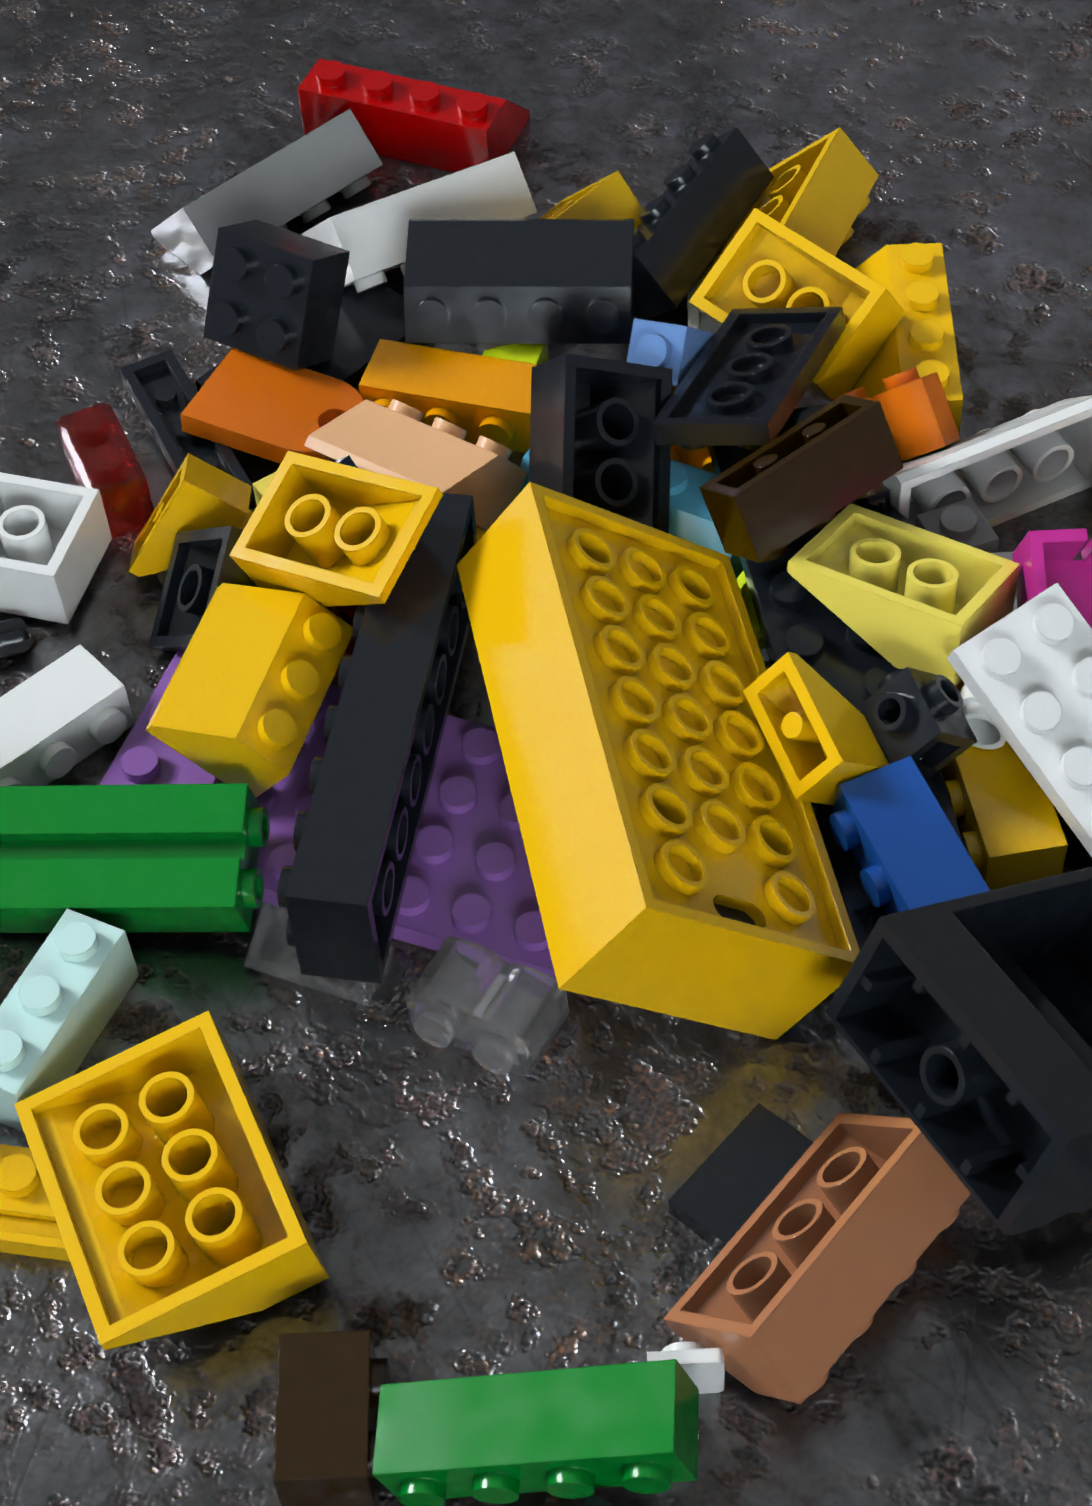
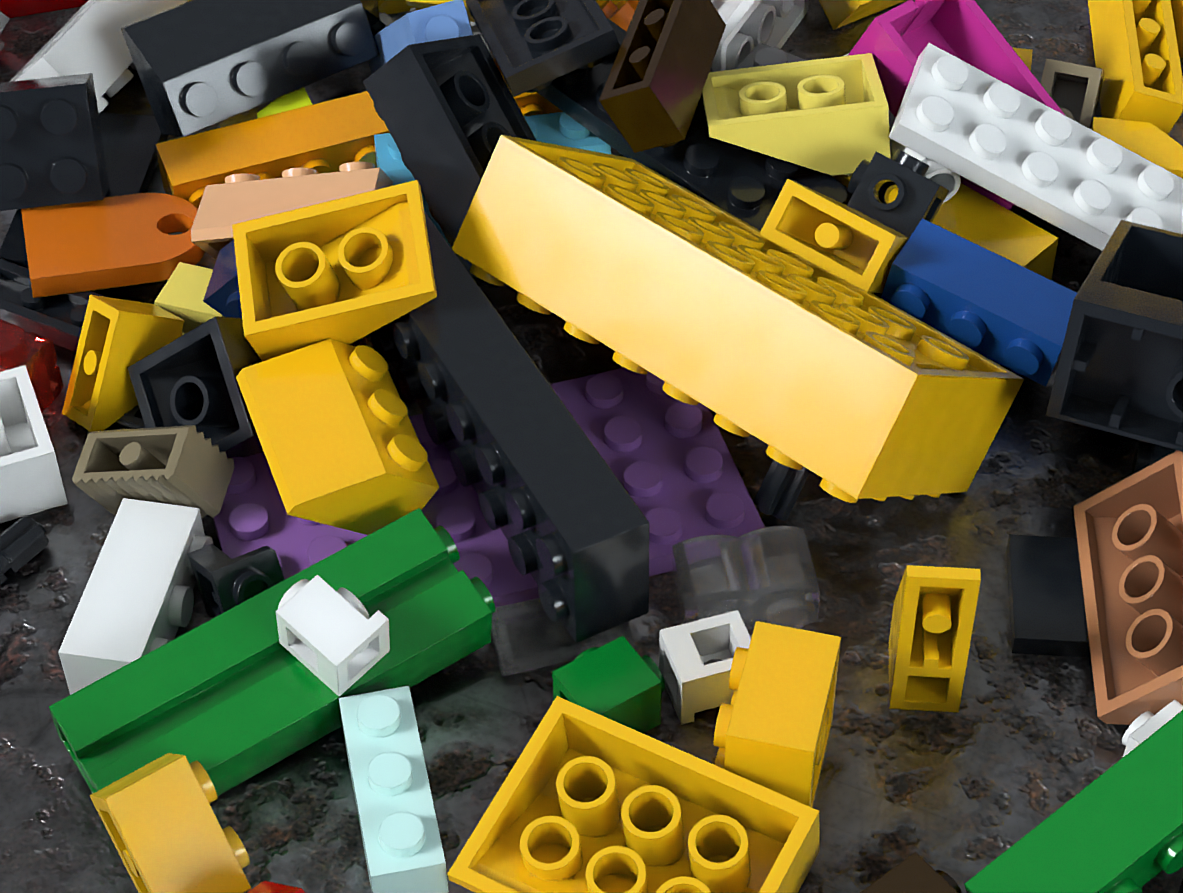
camera: 40 degrees left, 5 degrees down
none -> dark tan brick [72,425,235,519]
none -> black bracket [187,544,285,619]
none -> white brick [275,575,390,697]
none -> green brick [552,635,665,733]
none -> white brick [659,610,752,725]
none -> yellow brick [713,621,841,808]
none -> yellow slope [889,565,981,712]

